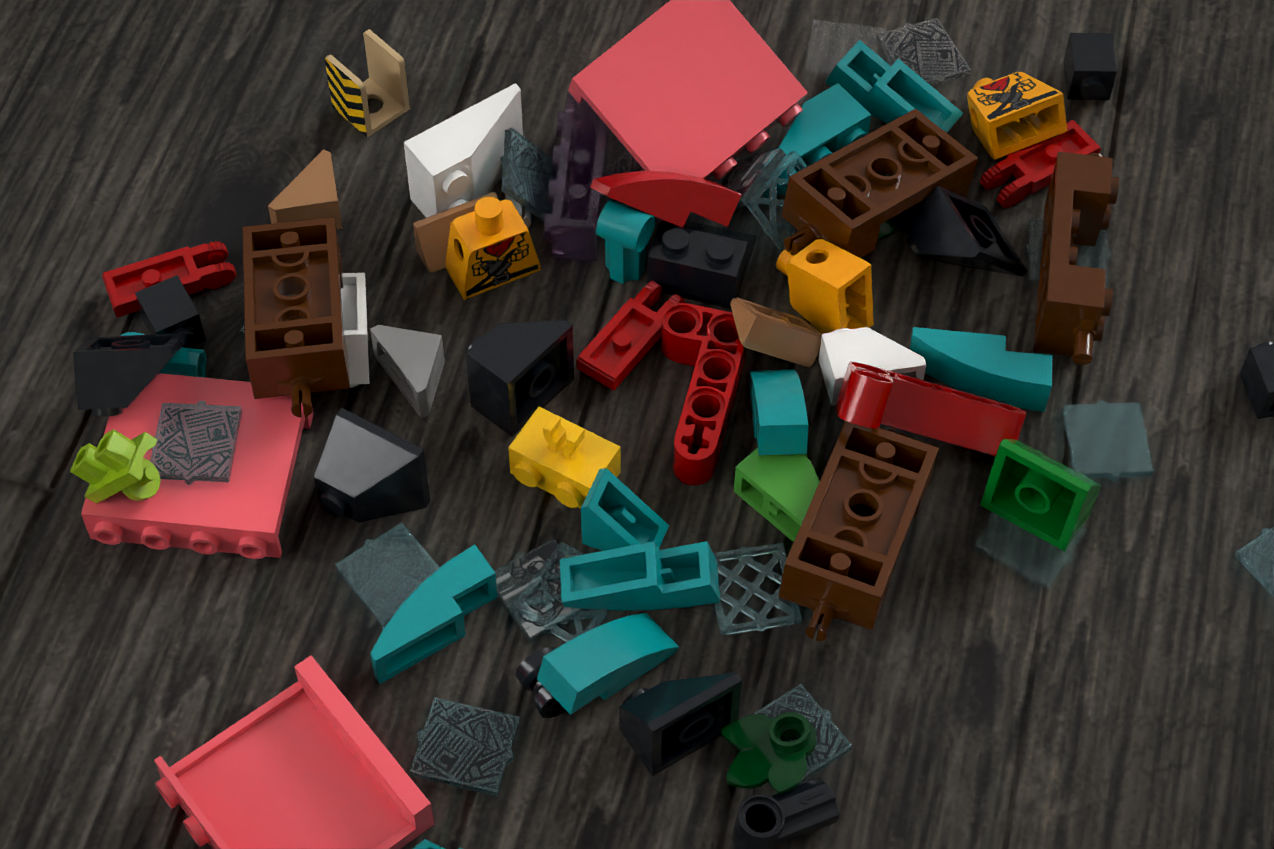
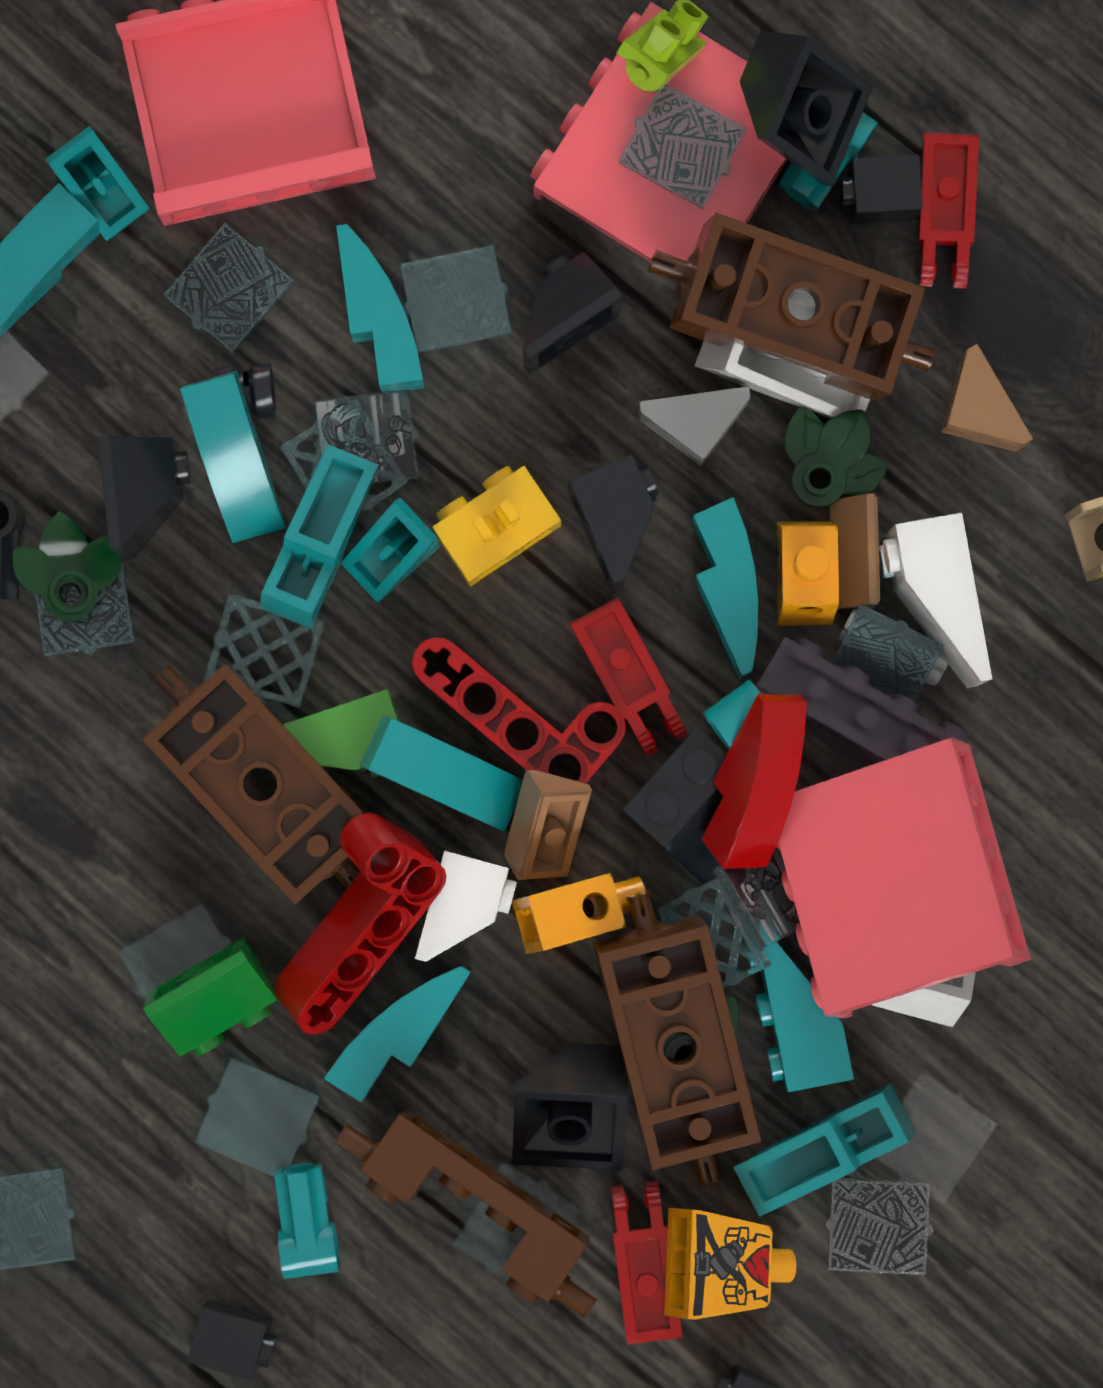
camera: 115 degrees right, 30 degrees up
none -> teal piece [274,1162,340,1279]
none -> teal slope [691,497,758,679]
none -> dark green plate [784,407,888,508]

